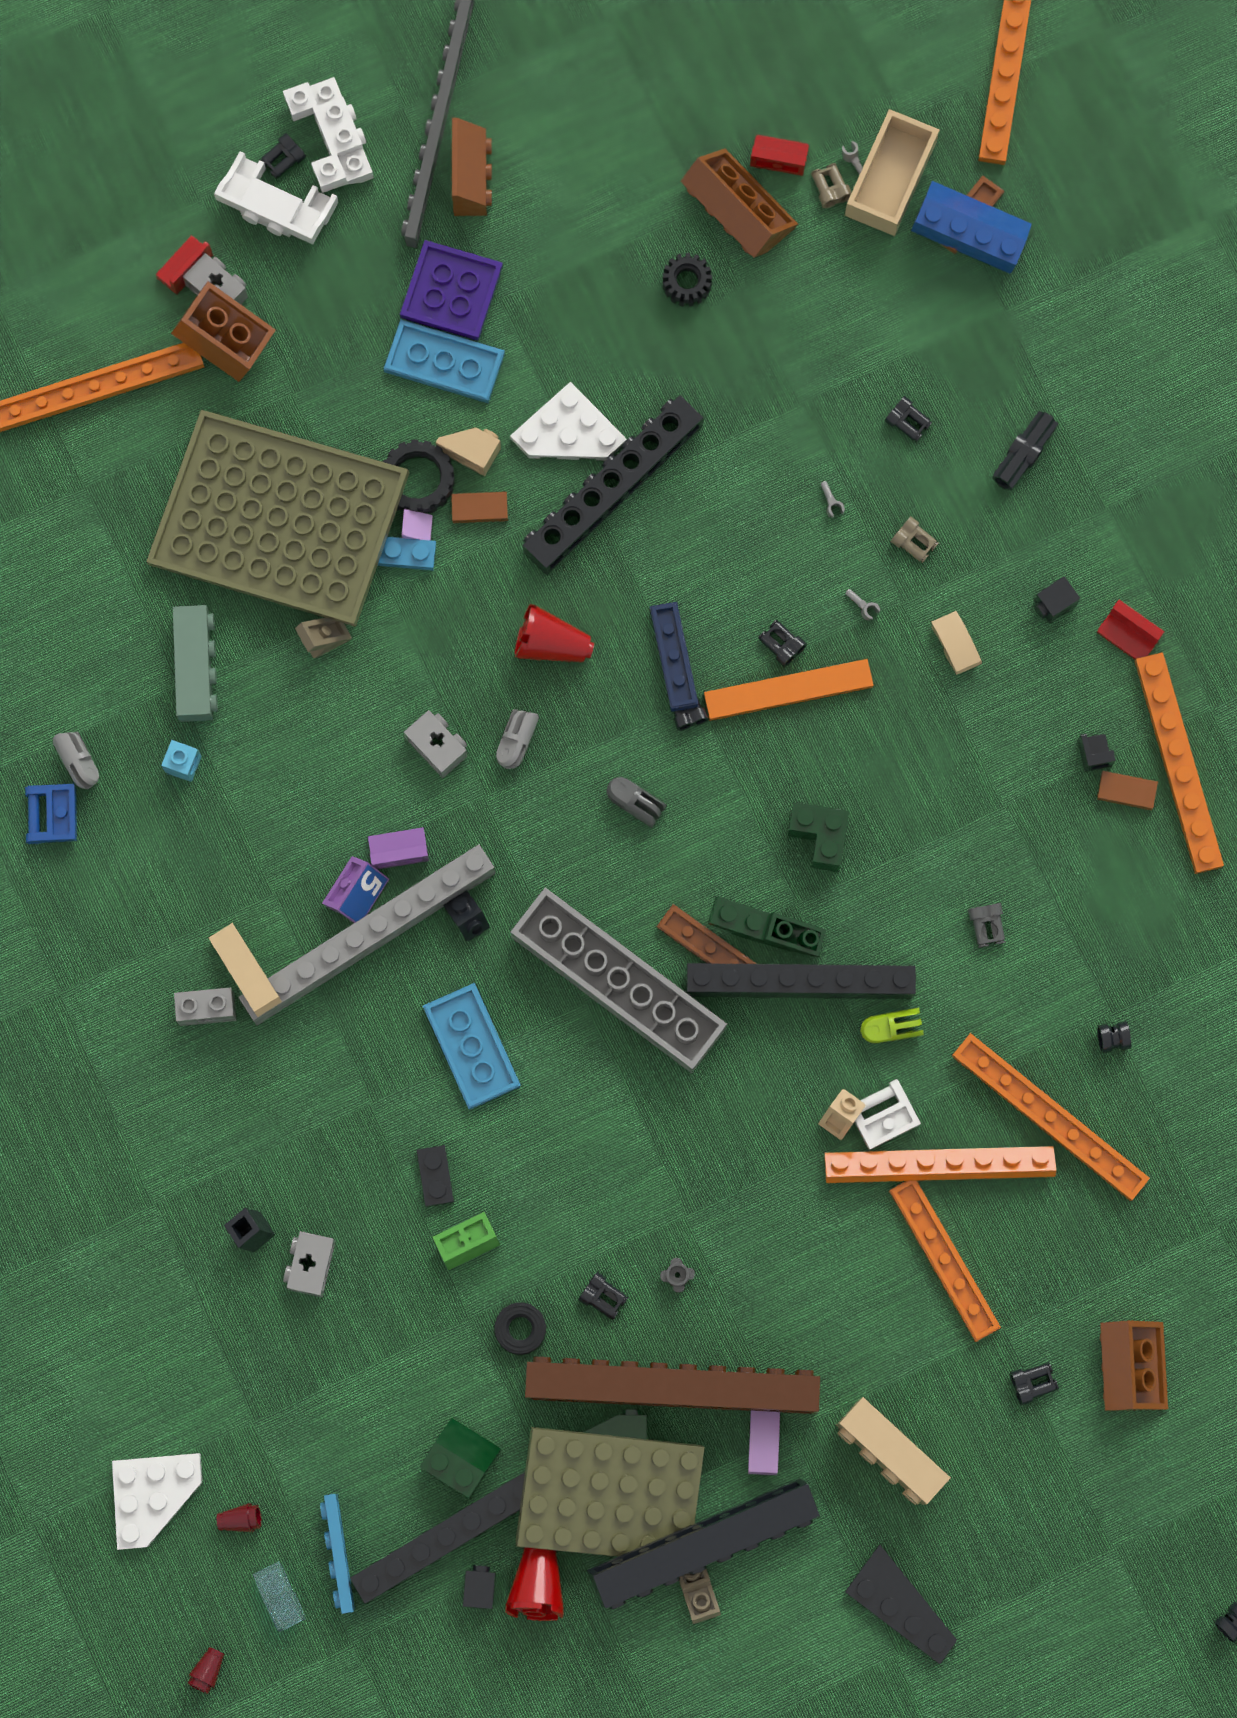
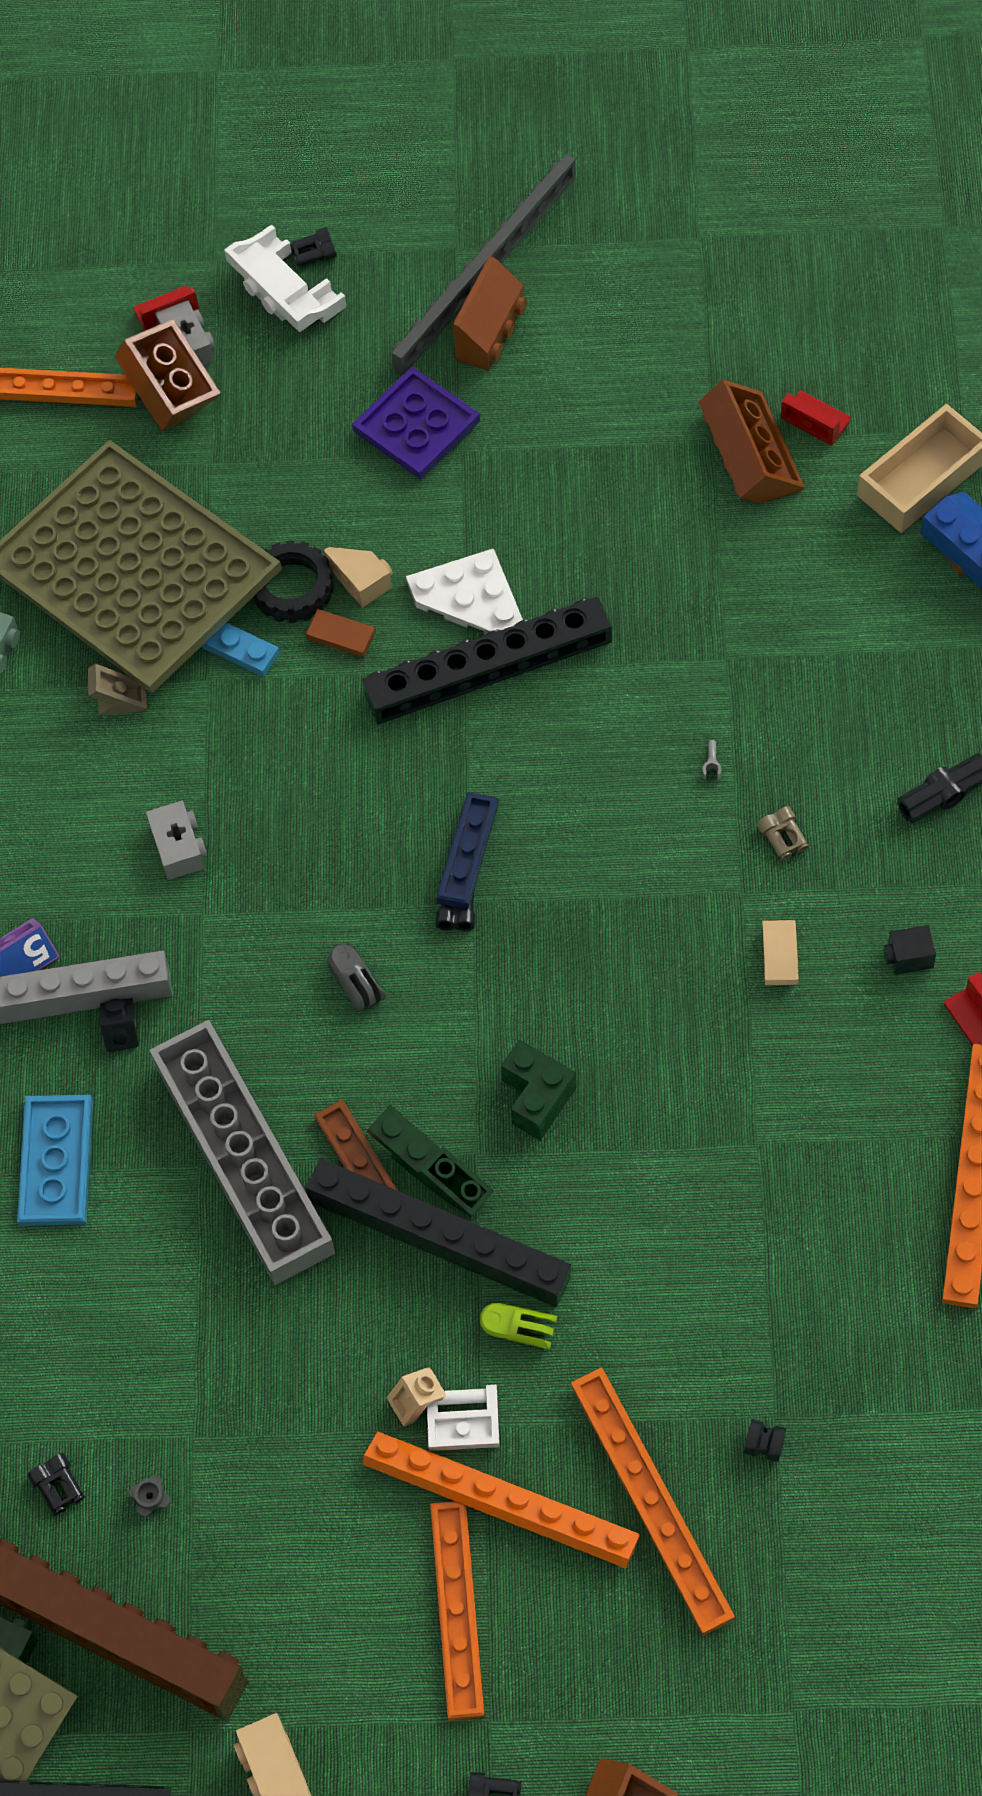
camera: 30 degrees right, 15 degrees down
white bracket [283,77,373,193] -> none
medium lavender panel [368,827,429,870] -> none
dark azure tile [384,319,505,403] -> none
lavender slope [402,509,433,540] -> none
light grey arm [496,709,539,769] -> none
red cone [514,604,594,662] -> none
black tyre [663,253,712,307] -> none
orange tile [704,659,874,721] -> none
lavender slope [748,1411,780,1475] -> none
black piece [758,620,807,667] -> none
dark tan piece [811,163,852,208] -> none
light grey hand [842,141,863,175] -> none
light grey hand [845,589,880,620] -> none
black piece [884,396,933,443] -> none
dark grey piece [968,903,1006,948] -> none
black panel [1077,733,1116,772] -> none
dark orange tile [1097,771,1158,810] -> none

